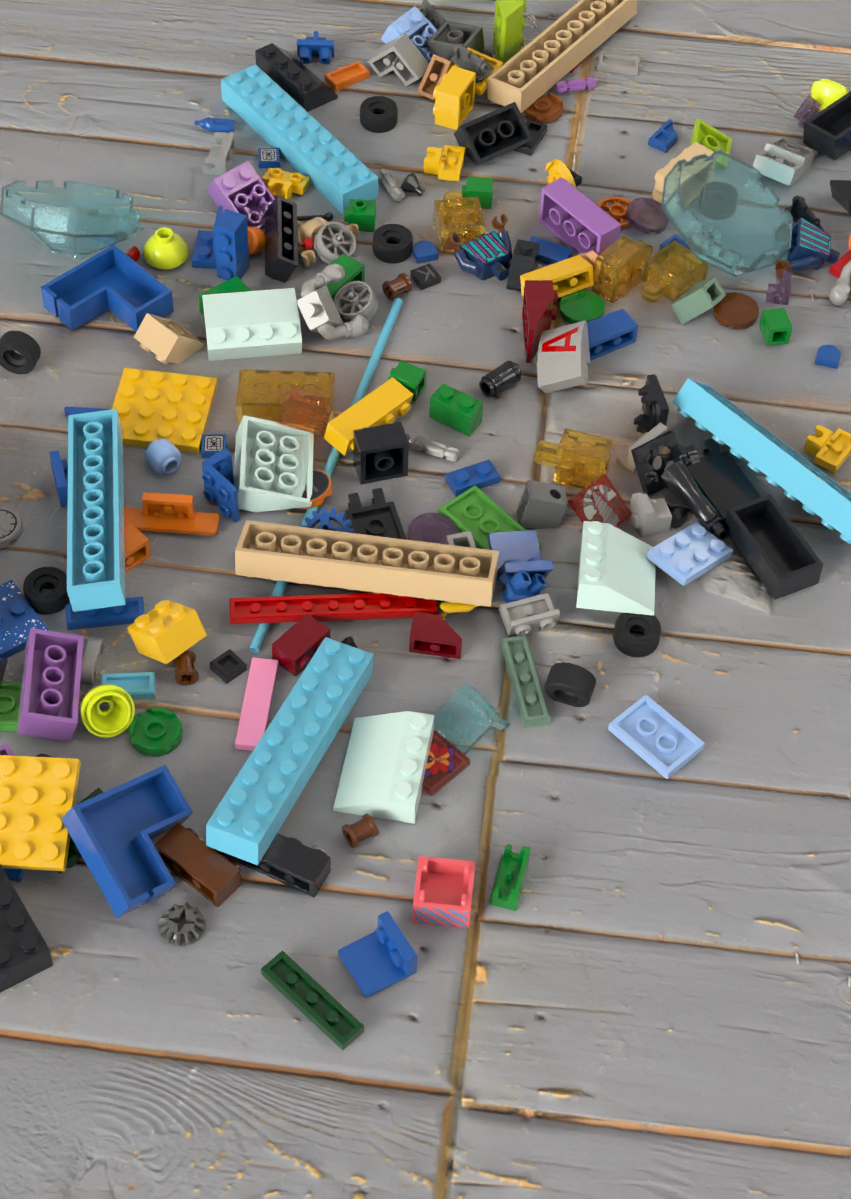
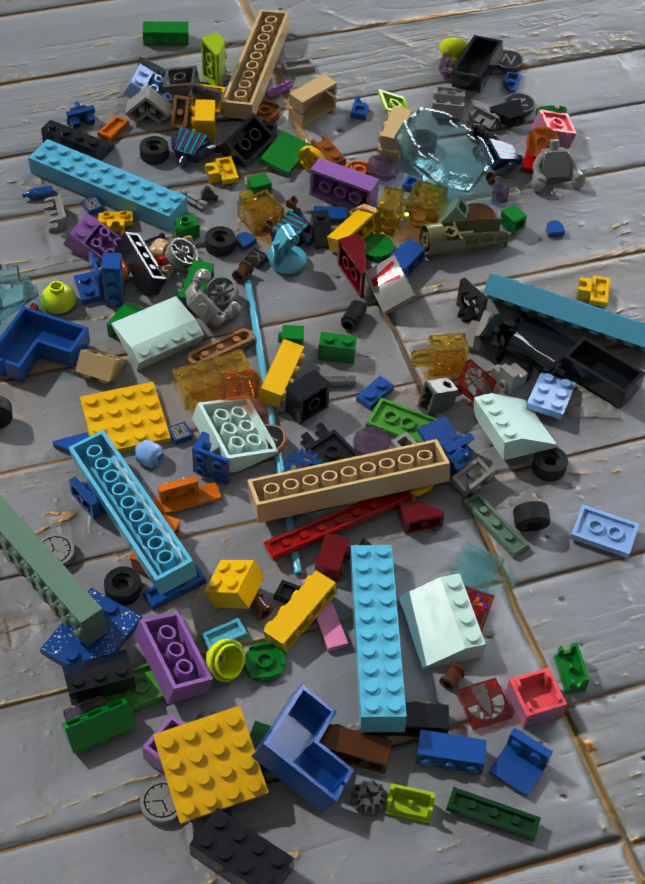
camera: 25 degrees left, 0 degrees up
none -> dark blue torso [171,126,221,168]
none -> medium nougat plate [188,329,253,369]
none -> green tile [260,131,311,177]
none -> yellow brick [263,570,338,654]
none -> medium azure piece [266,224,307,274]
none -> tan piece [289,74,337,128]
none -> dark orange hinge [310,135,346,166]
none -> lime hinge [385,783,436,825]
none -> blue brick [415,730,487,775]
none -> olive piece [419,217,511,256]
none -> clear red tile [456,677,514,730]
none -> light grey hinge [469,104,501,131]

